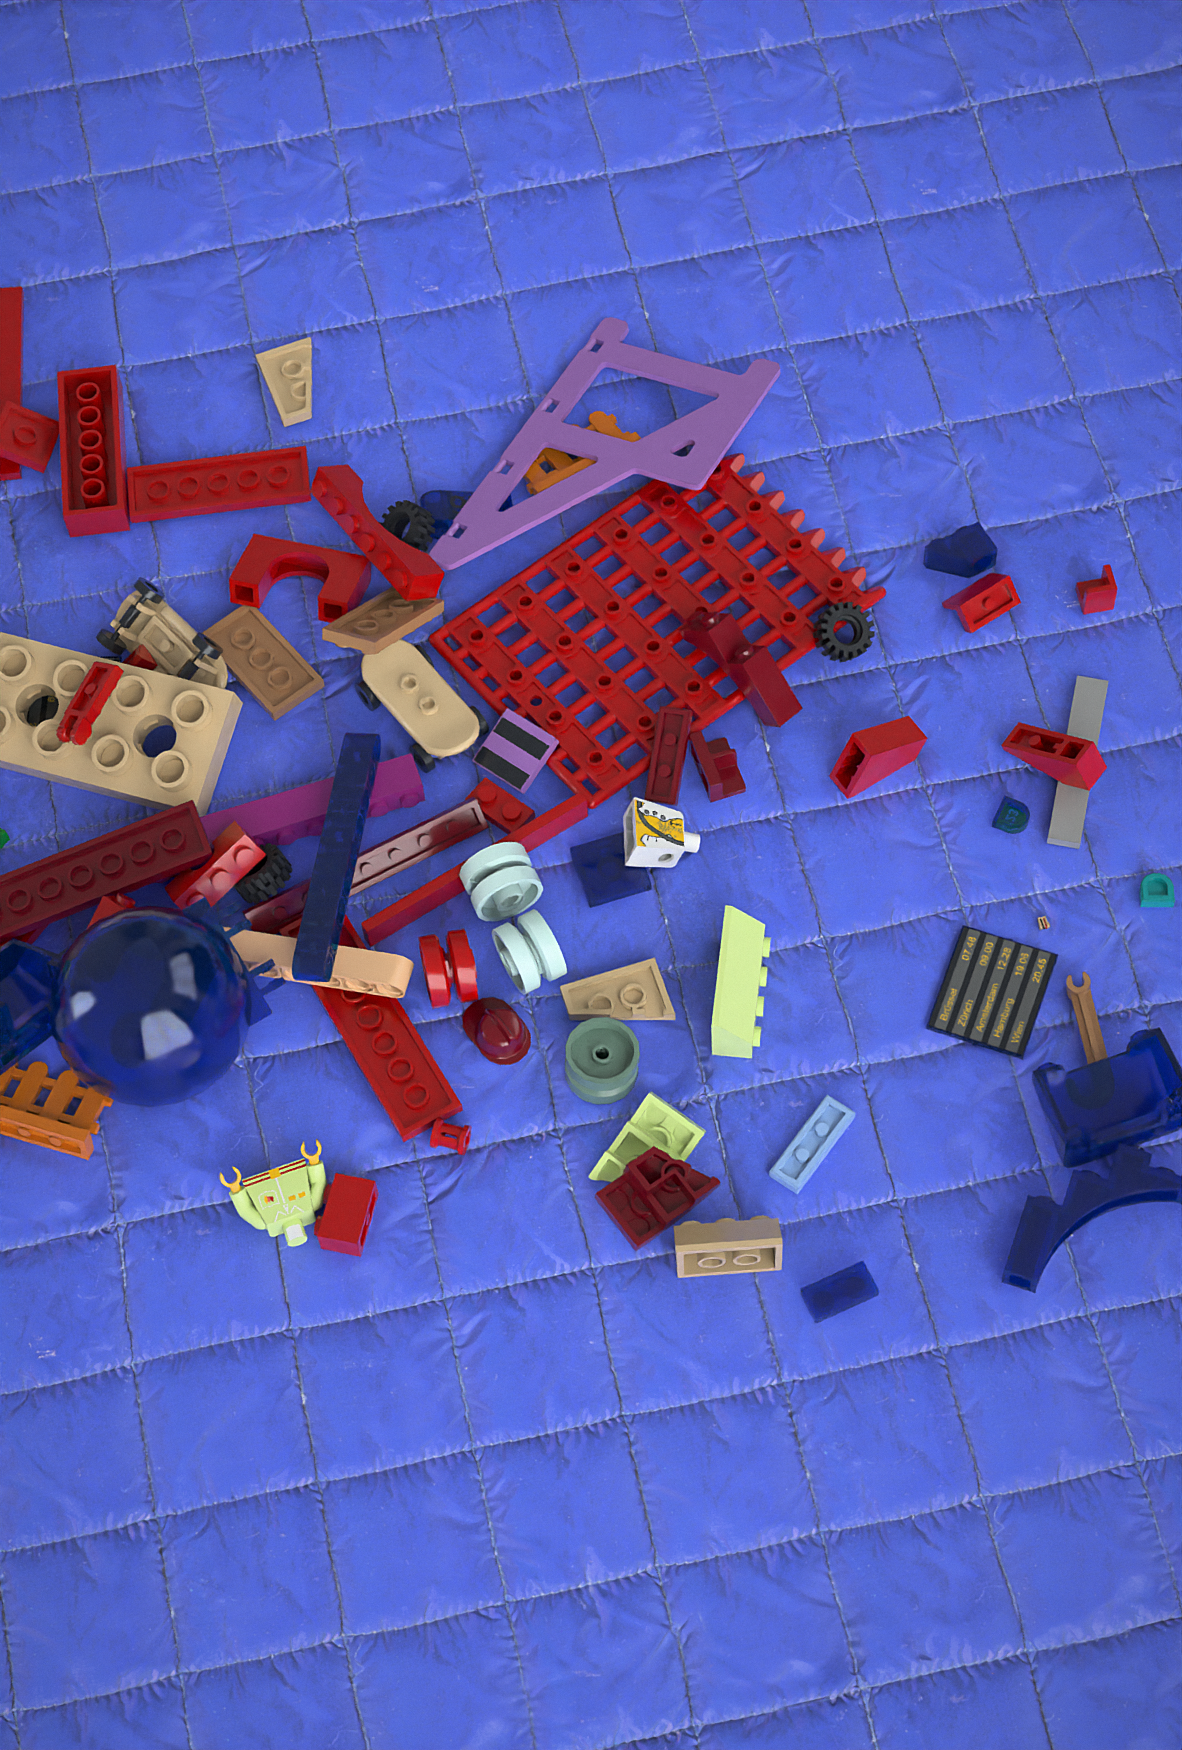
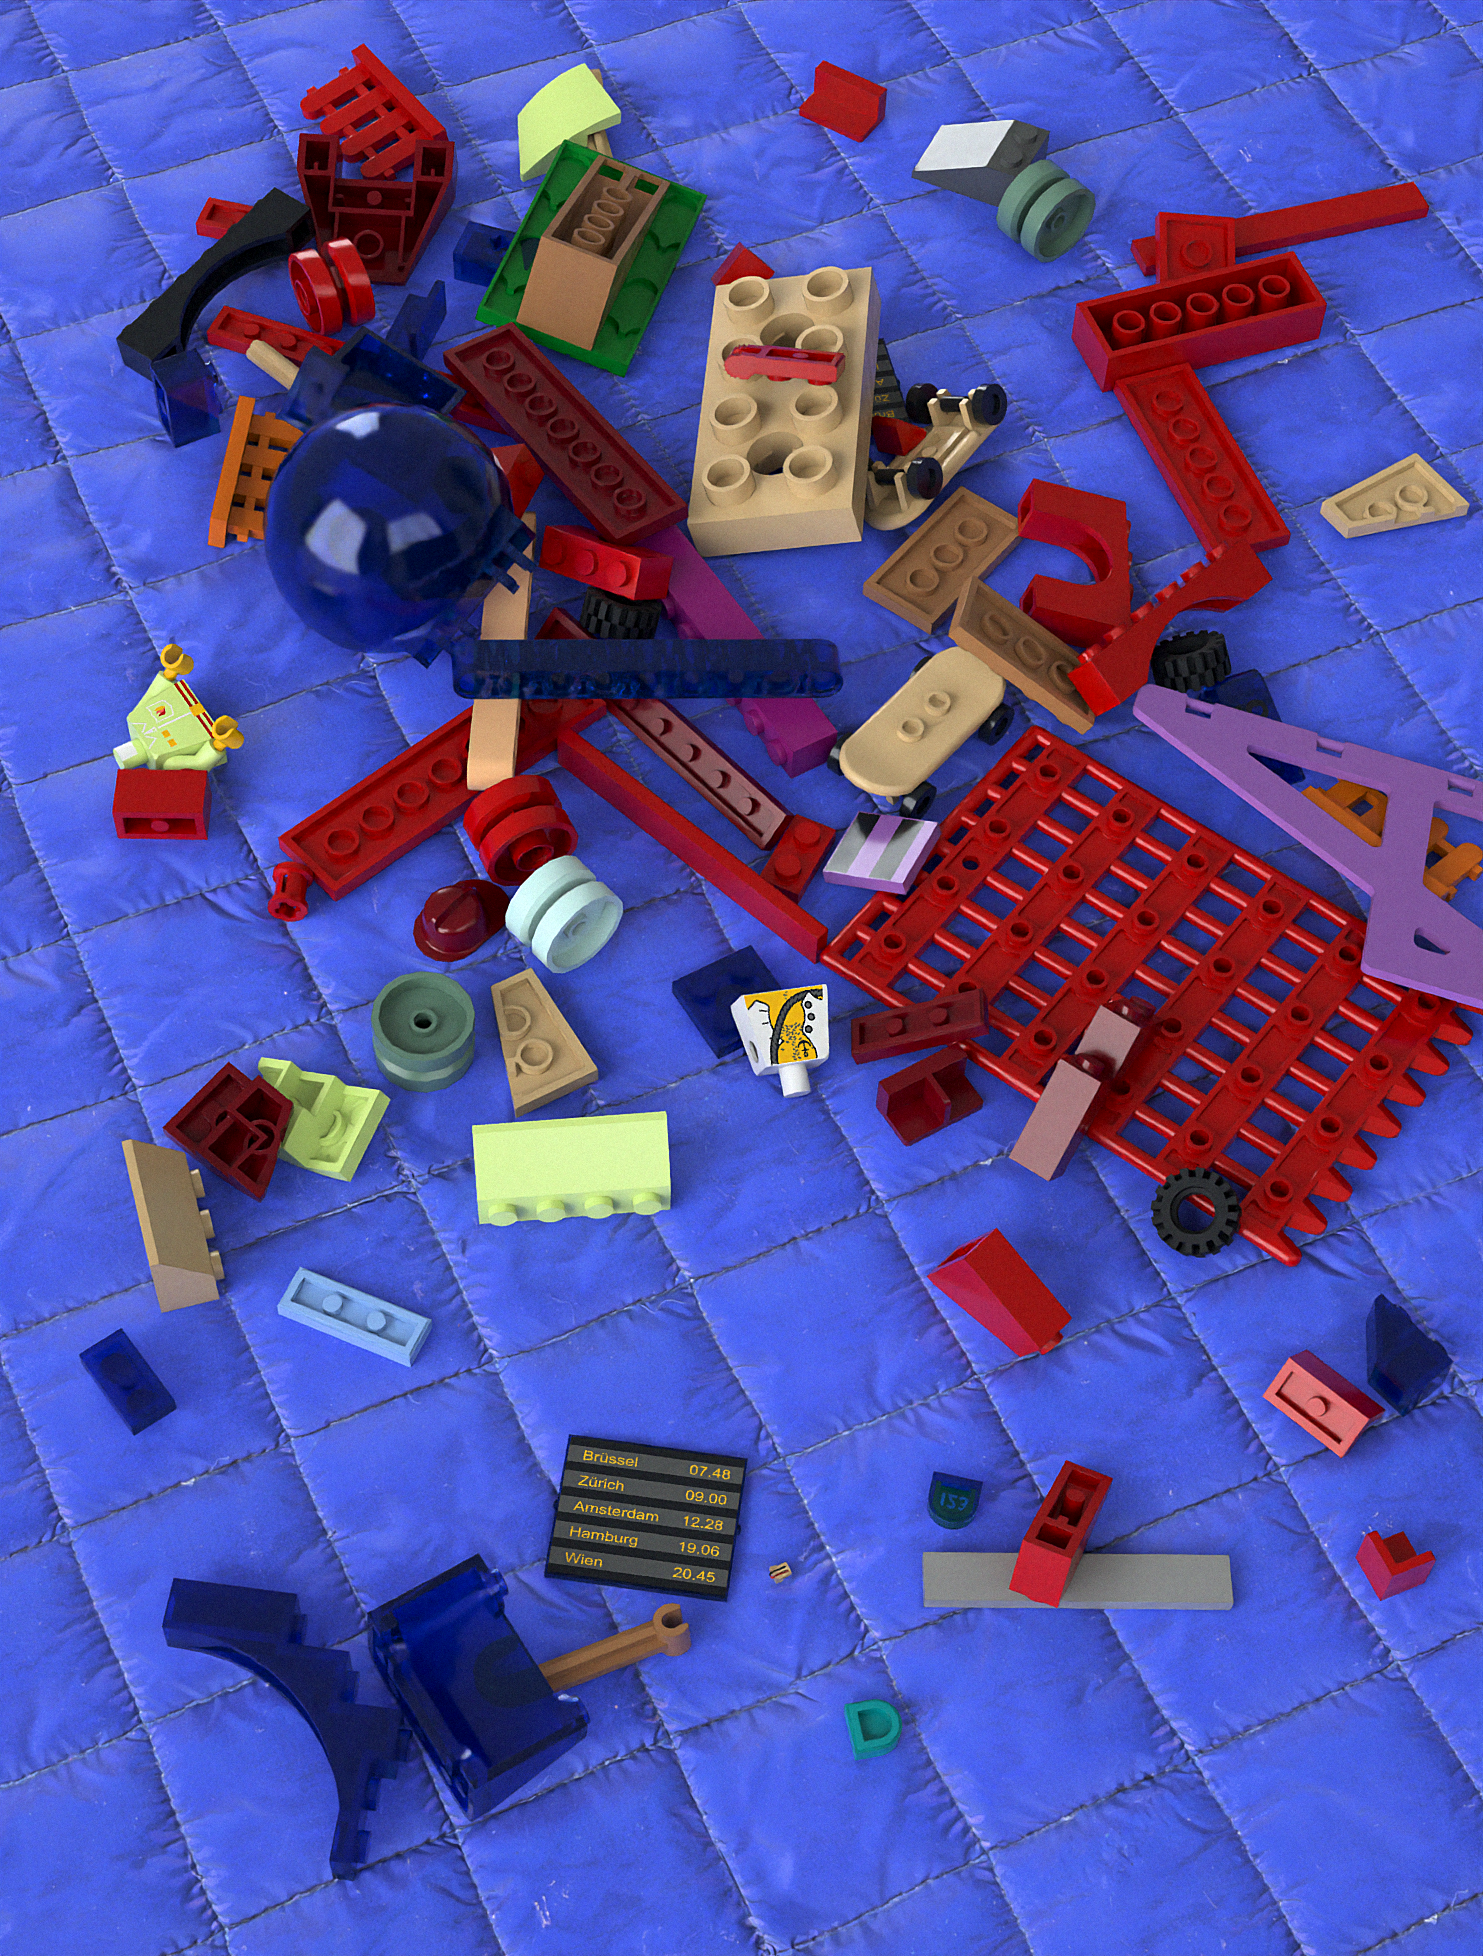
camera: 70 degrees right, 5 degrees down
light aqua wheel [459,842,543,921] -> none

